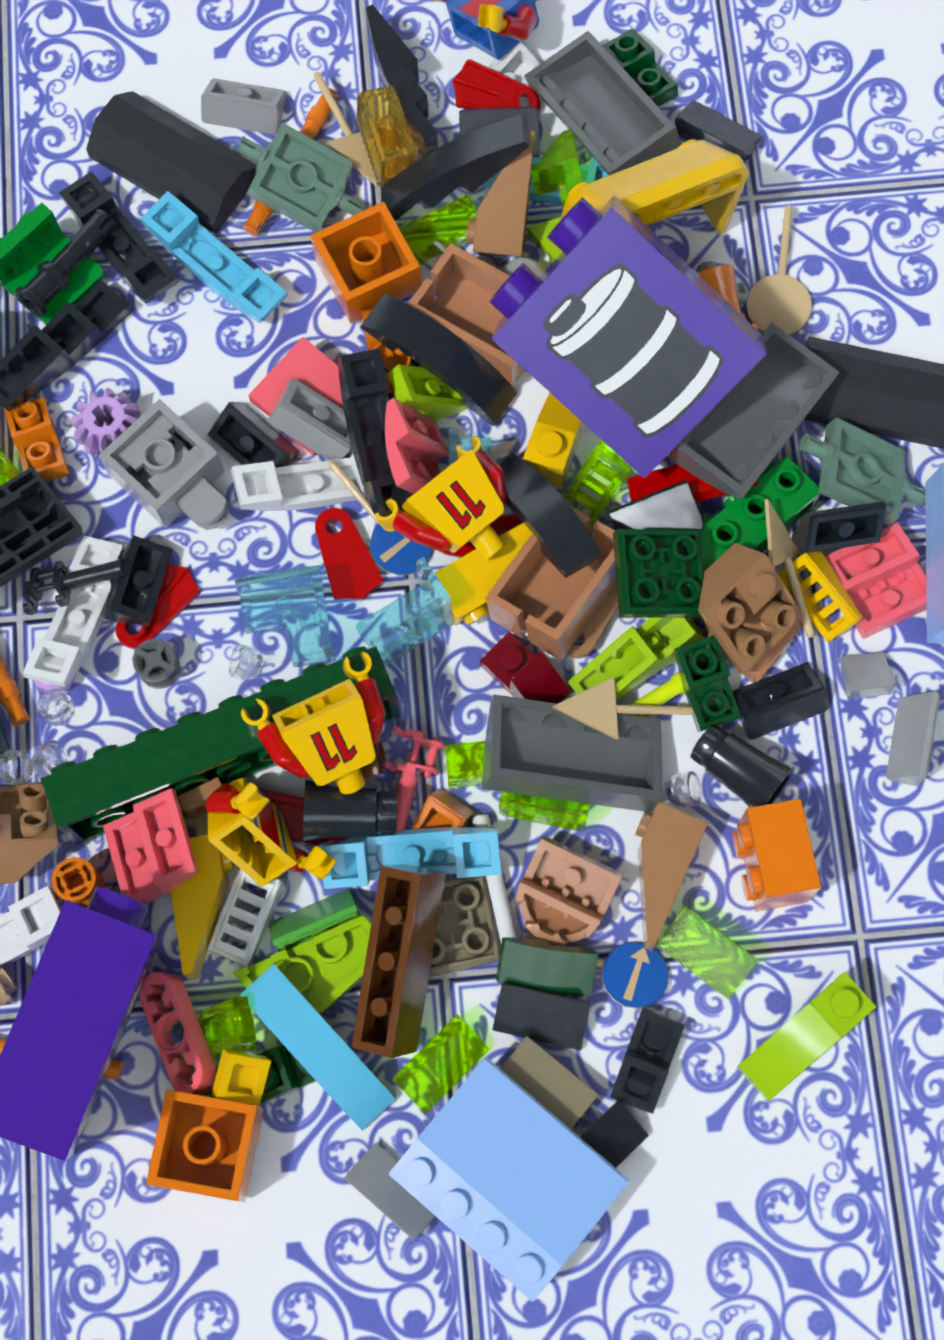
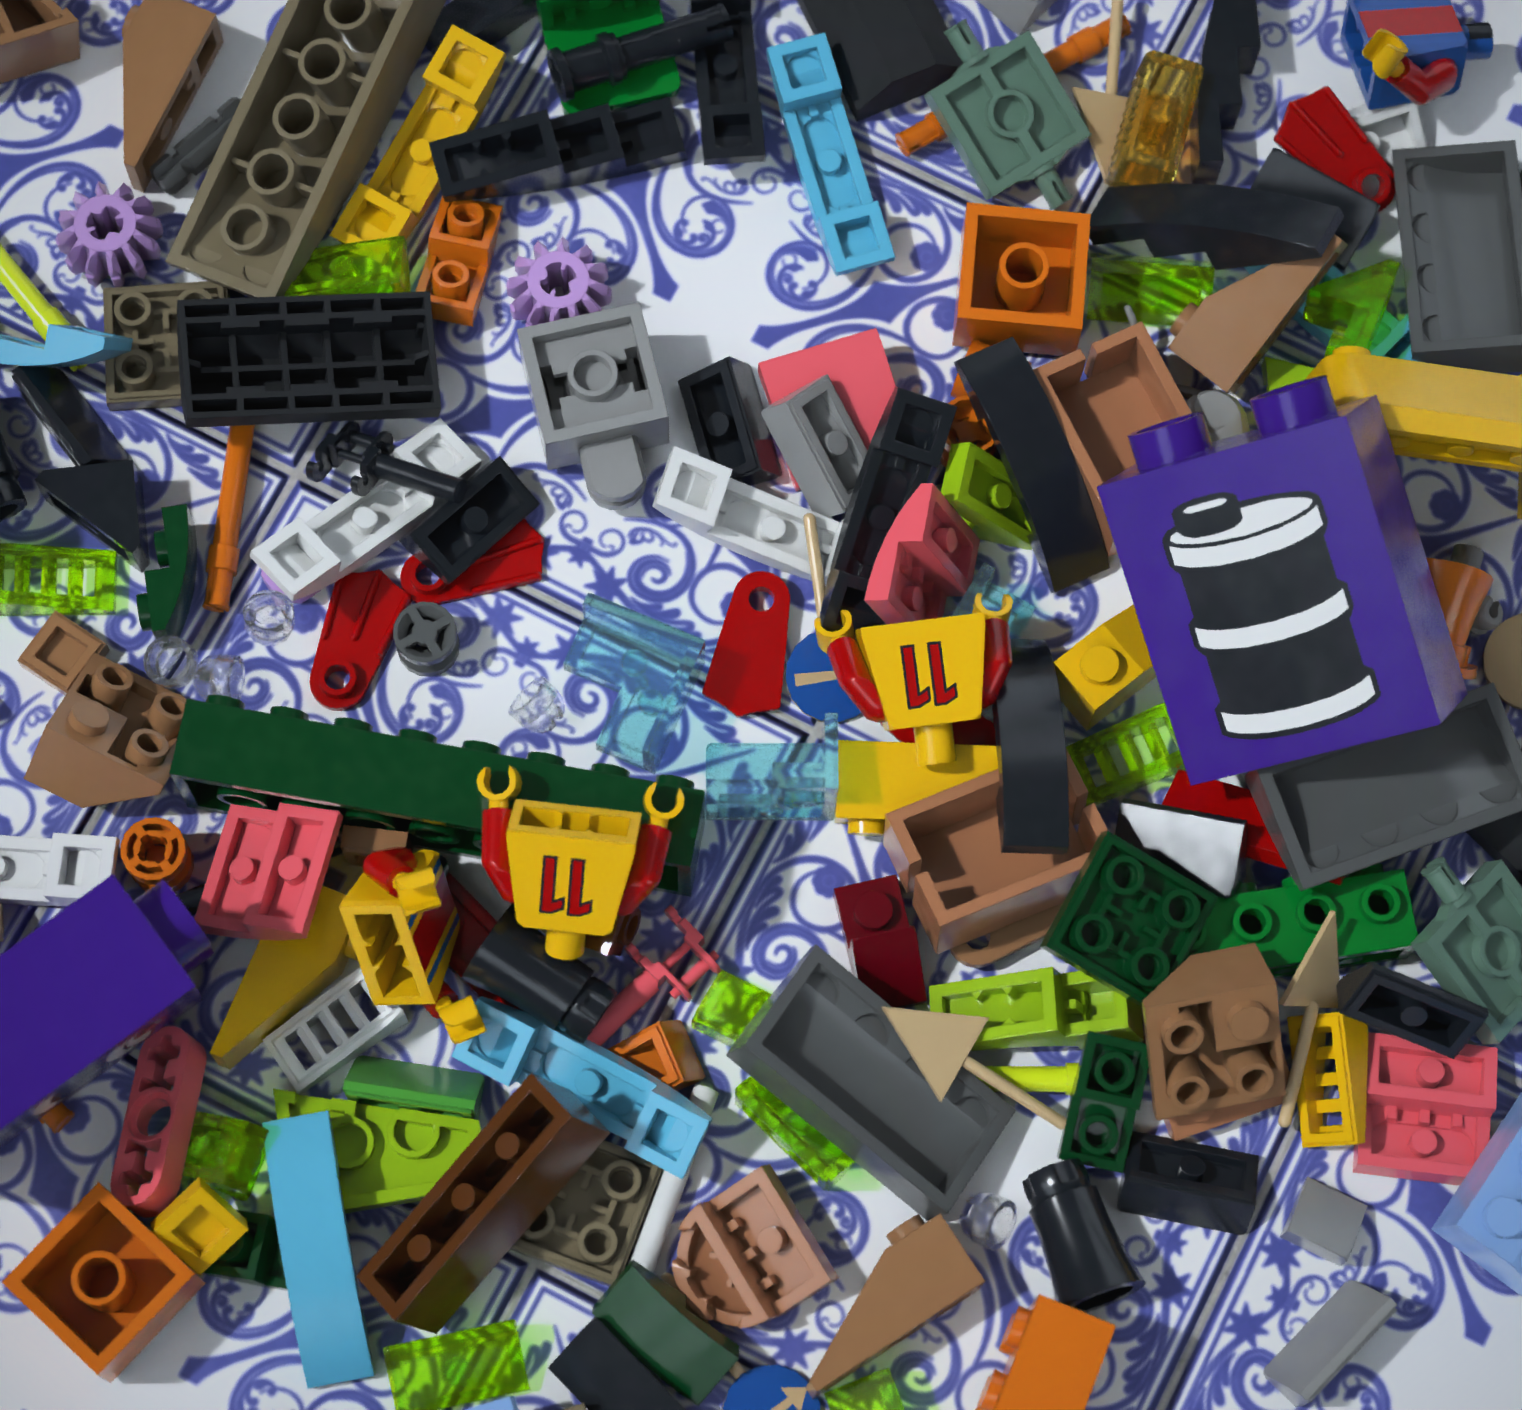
camera: 25 degrees right, 0 degrees up
none -> red piece [309,569,412,711]

